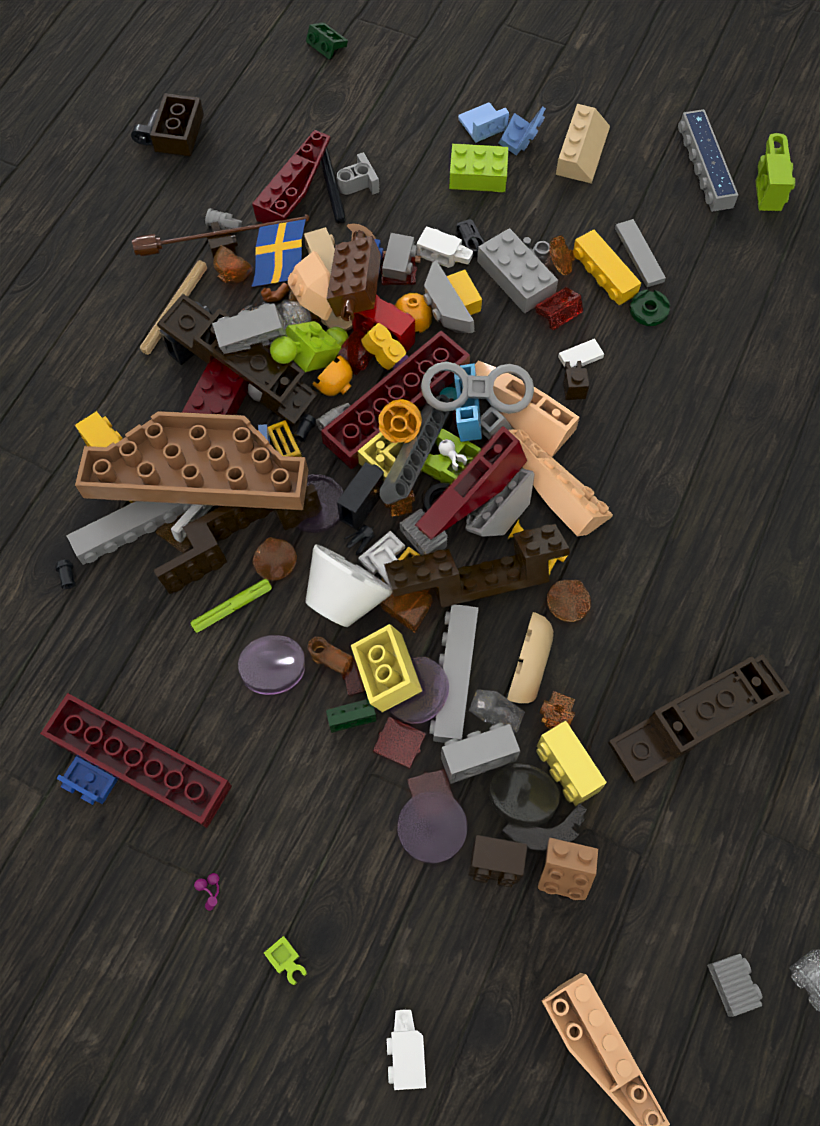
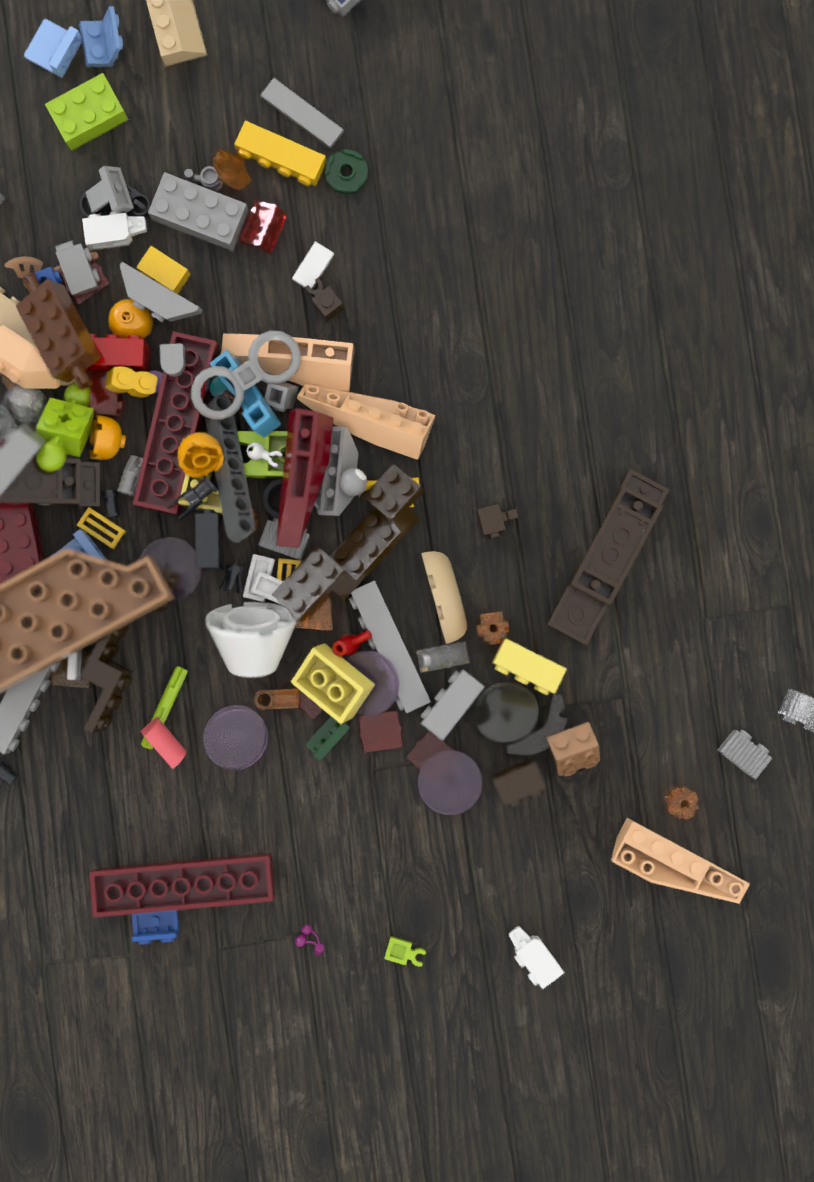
camera: 30 degrees left, 20 degrees up
clear orange dish [253,537,297,580] -> none
clear orange dish [547,580,591,622] -> none
none -> light grey piece [80,166,134,217]
none -> coral brick [140,717,186,769]
none -> light grey piece [160,344,185,377]
none -> black piece [168,475,218,521]
none -> red piece [332,630,372,656]
none -> light grey piece [339,468,367,496]
none -> dark brown brick [477,504,518,539]
none -> clear orange brick [665,786,699,820]

